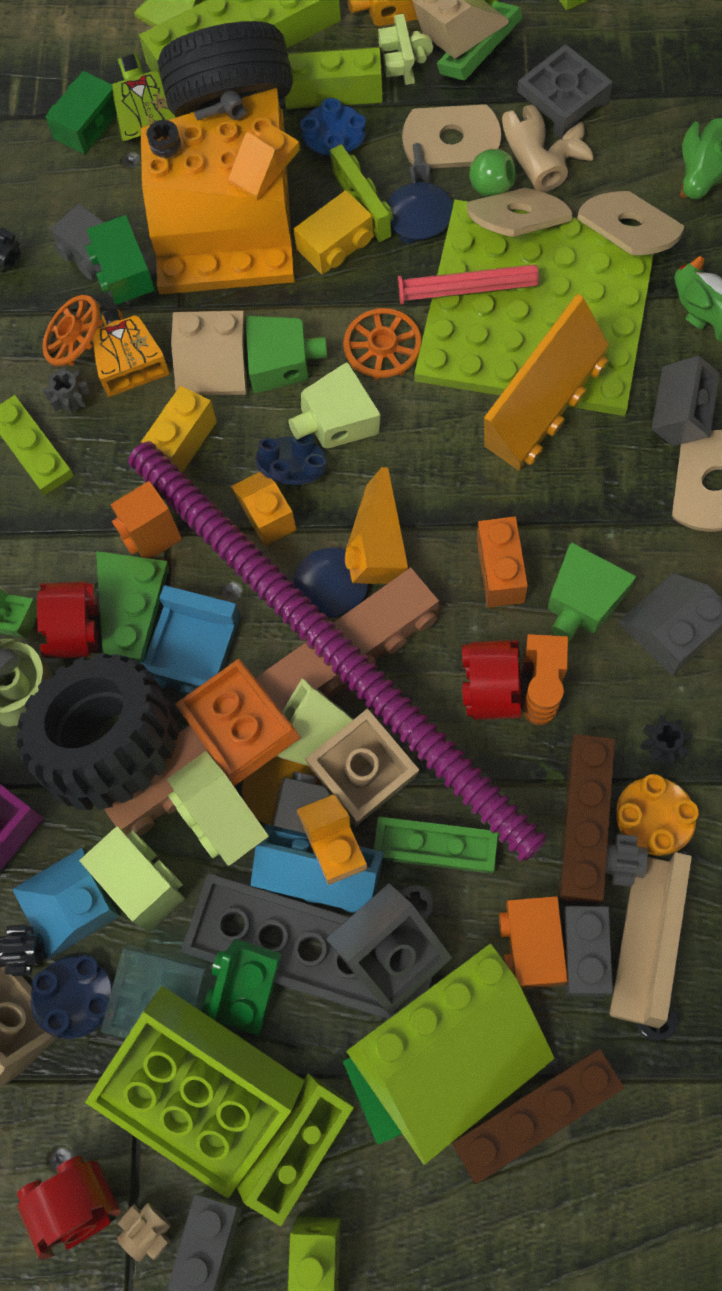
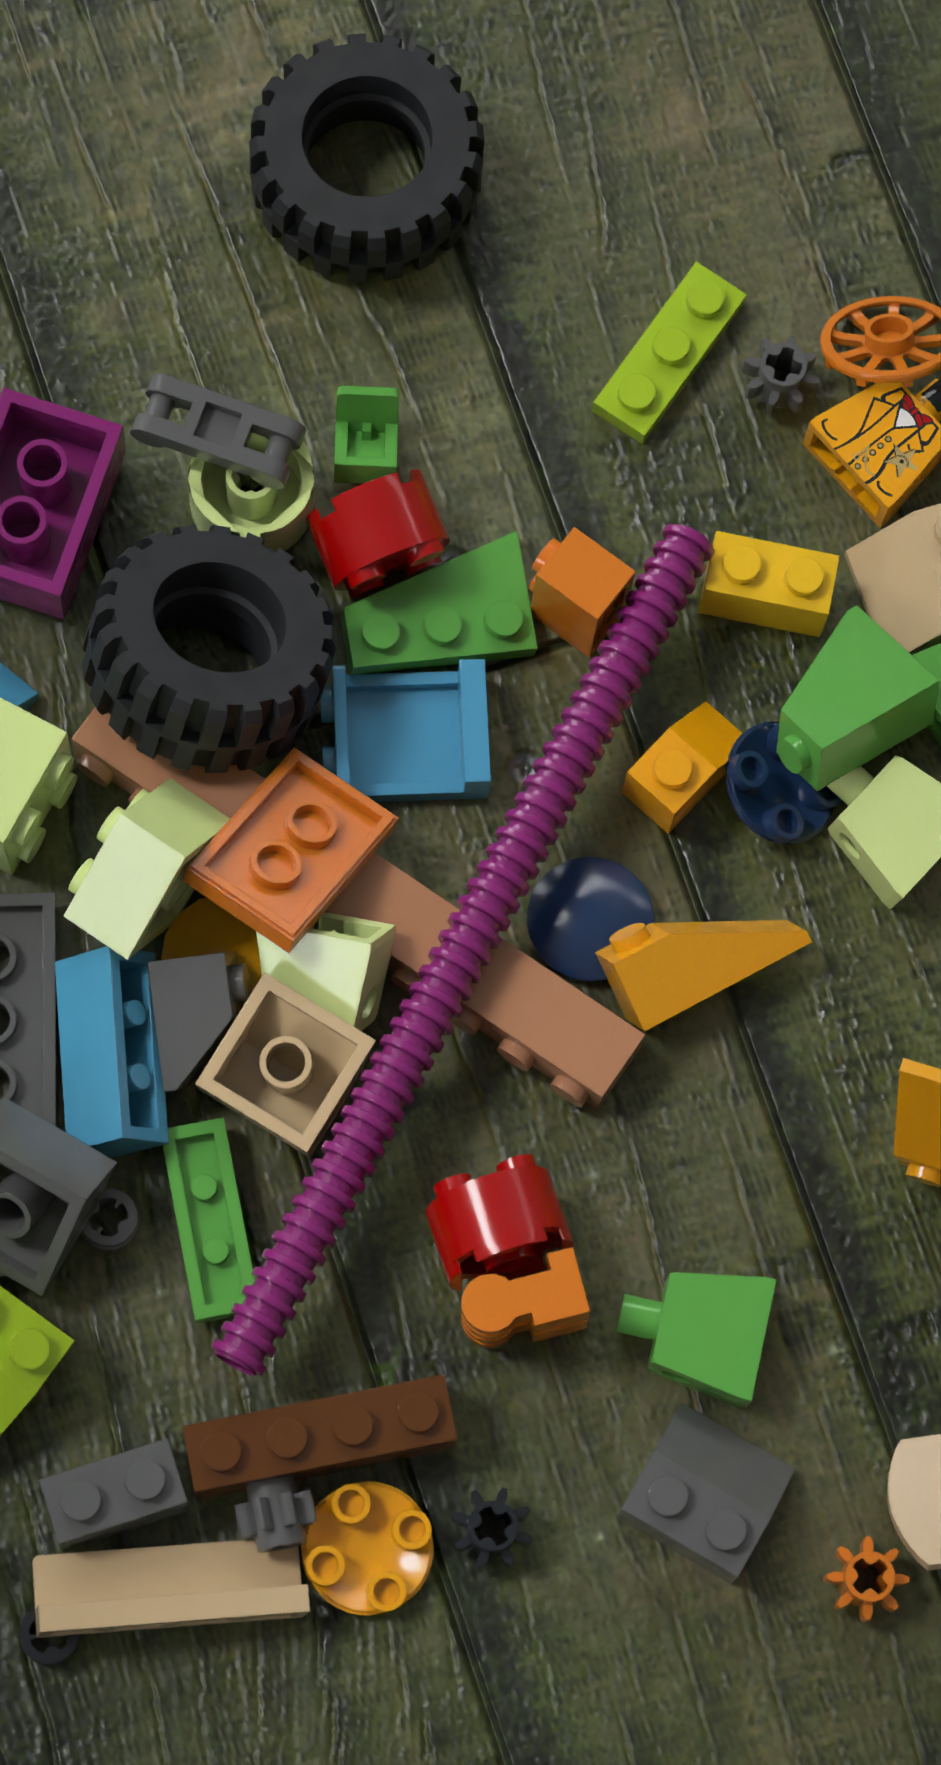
camera: 55 degrees right, 5 degrees up
light orange slope [297,794,367,885] -> none
orange brick [477,516,528,608] -> none
orange brick [499,897,568,989] -> none
none -> bright green slope [776,605,940,791]

